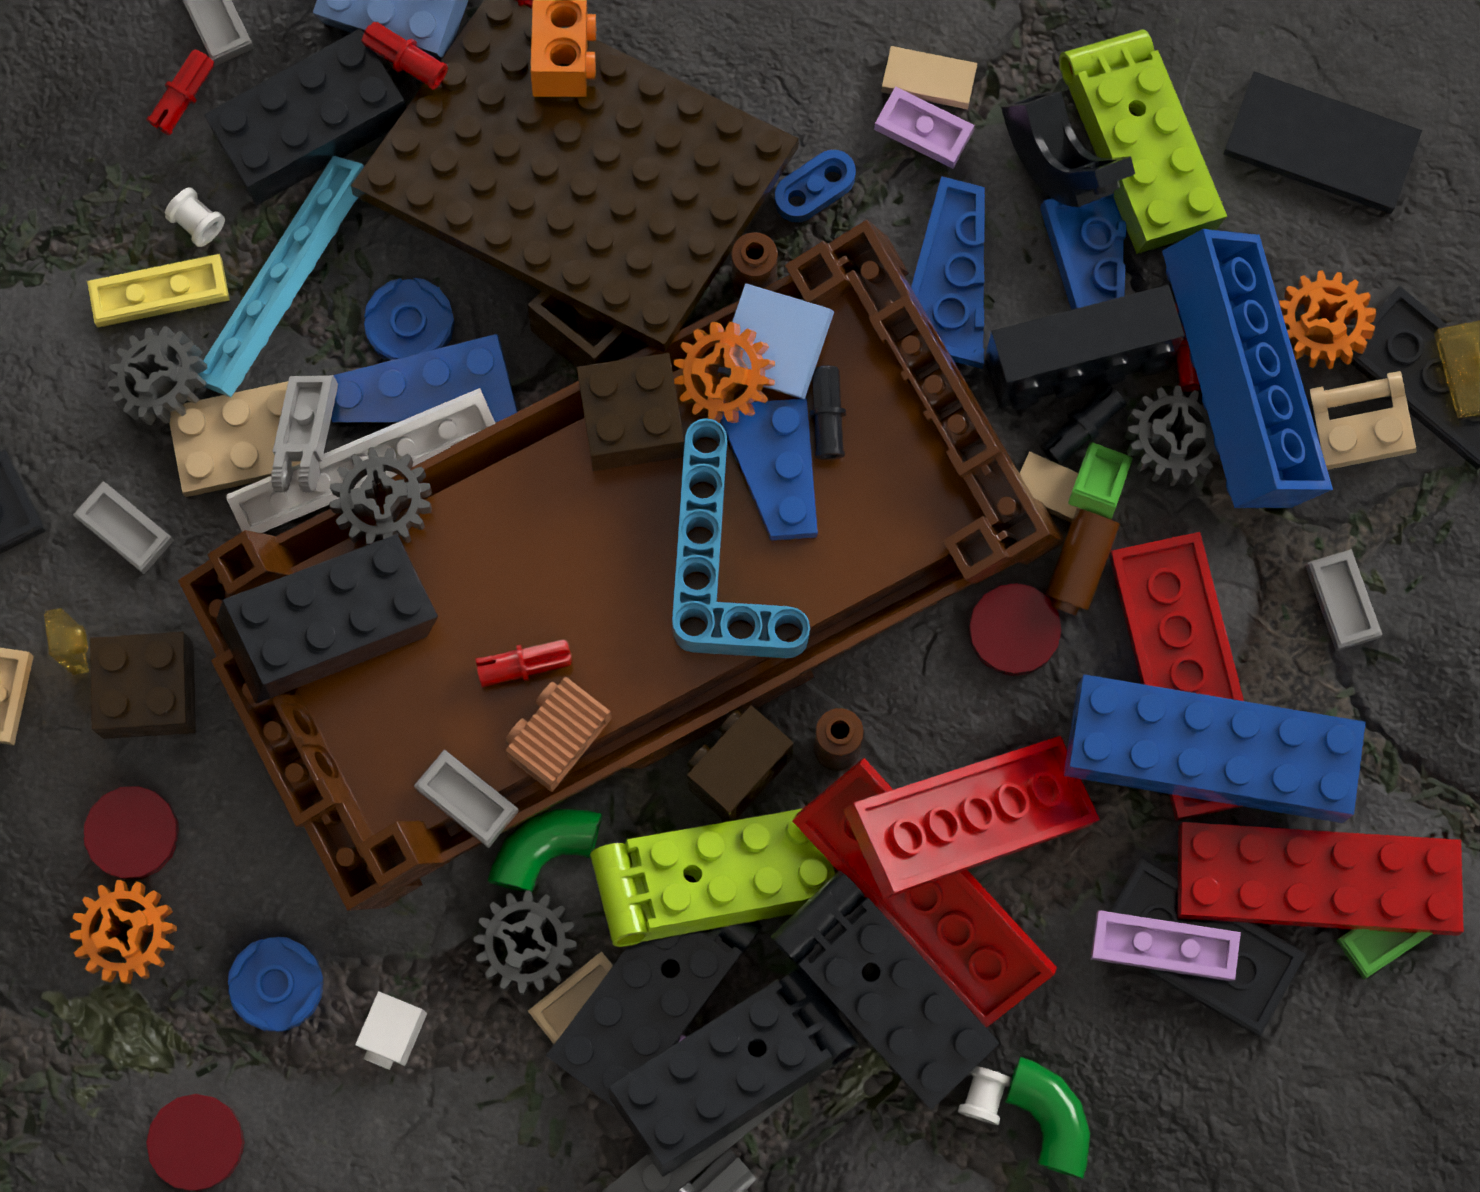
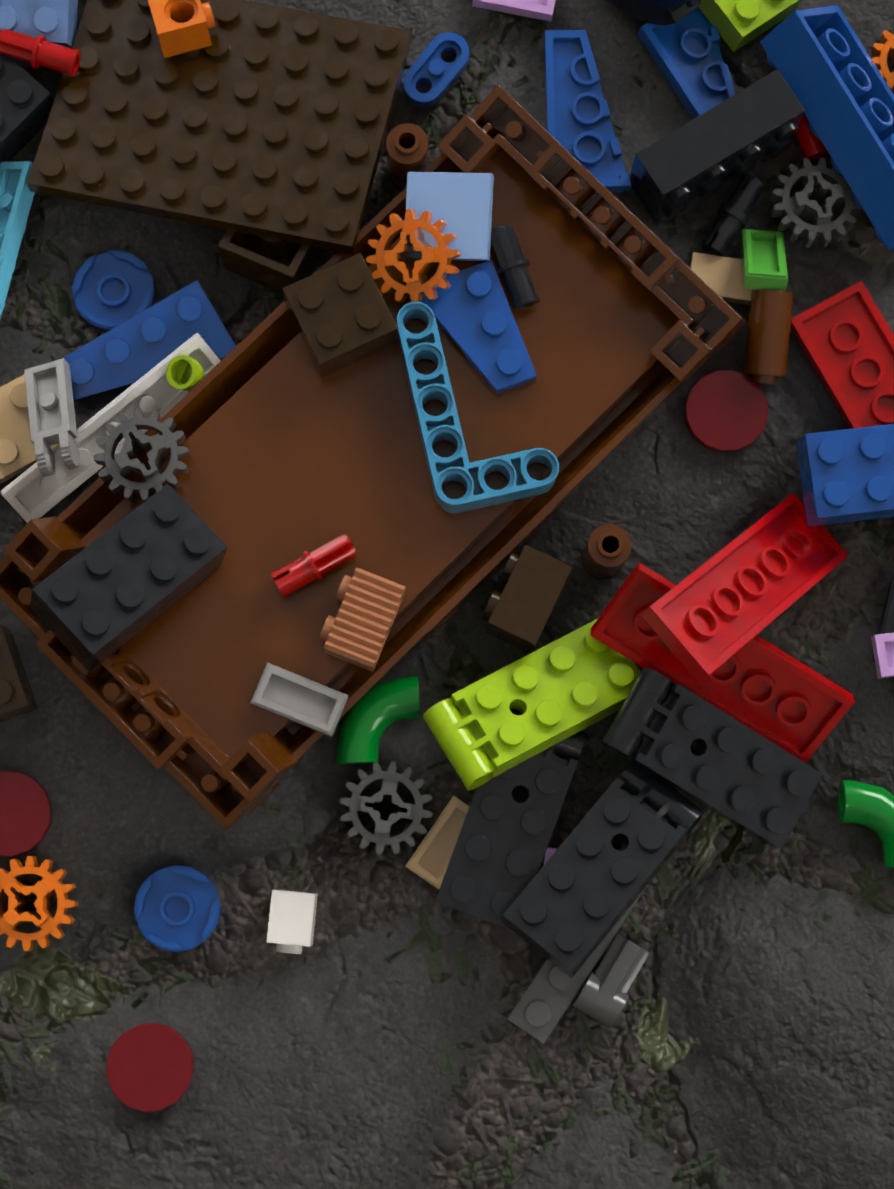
camera: 20 degrees left, 5 degrees up
white bush [958,1066,1012,1125] -> none
none -> lime hinge [166,355,204,391]

